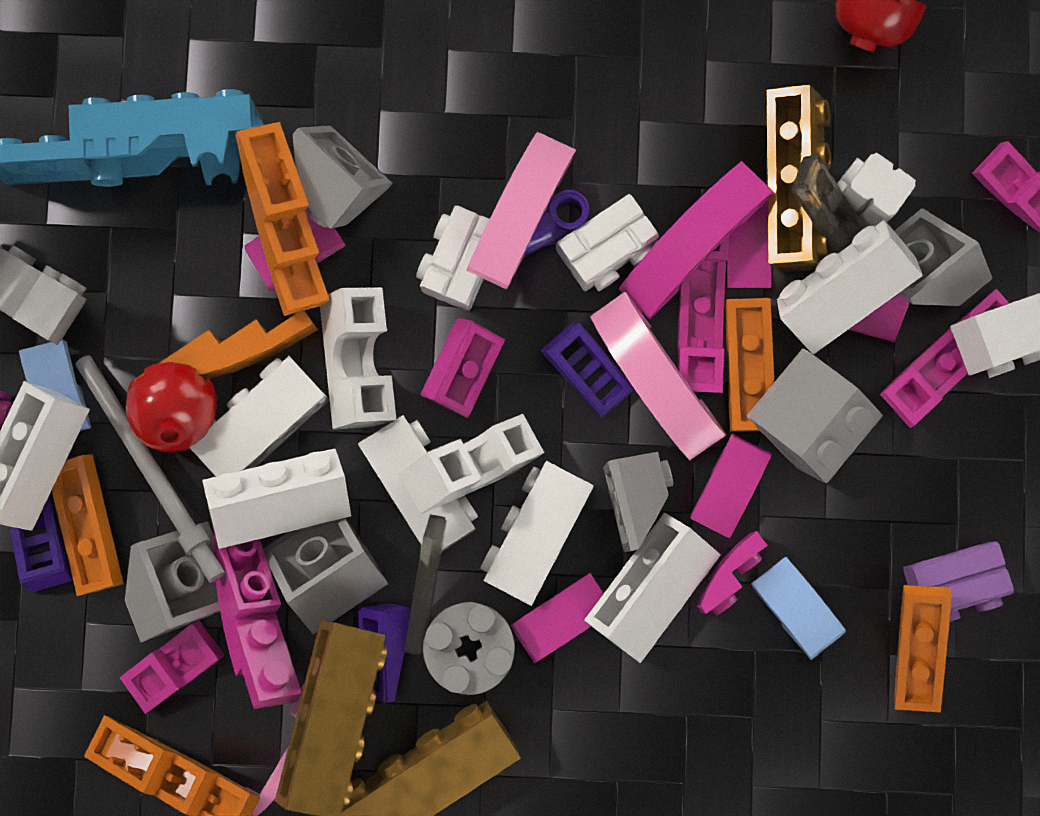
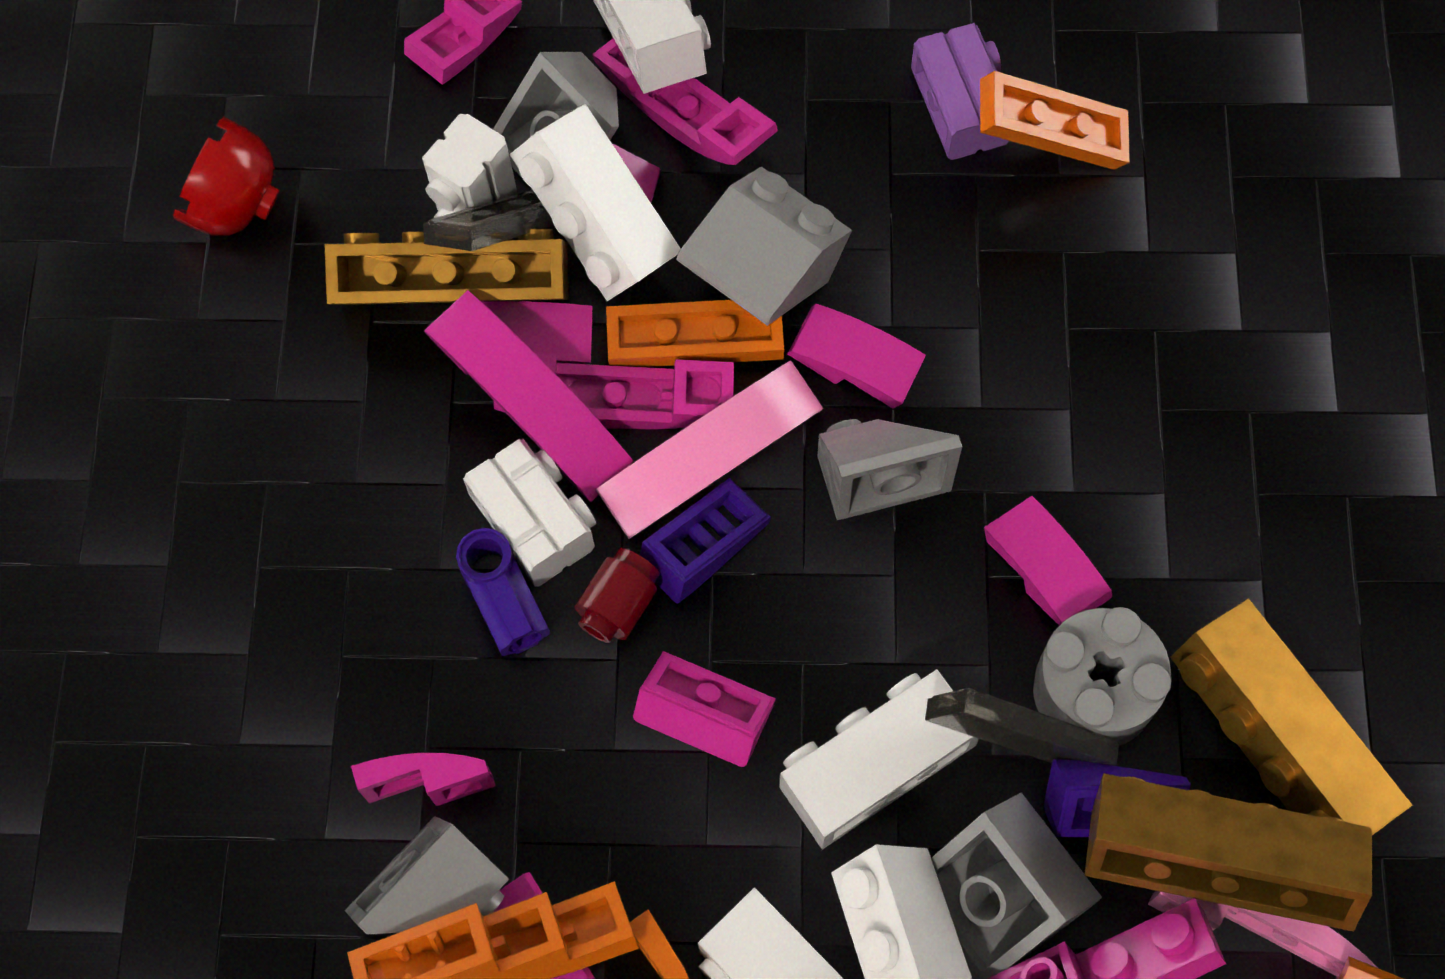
camera: 85 degrees left, 15 degrees down
white arch [320,288,396,429] -> none
white arch [399,414,544,515] -> none
white brick [416,206,490,312] -> none
bright pink slope [466,132,576,289] -> none
white brick [480,461,594,606] -> none
white brick [584,513,720,663] -> none
dark pink slope [696,531,768,615] -> none
light blue slope [751,556,846,660] -> none
none -> dark pink slope [351,753,496,806]
none -> dark red brick [574,548,660,643]

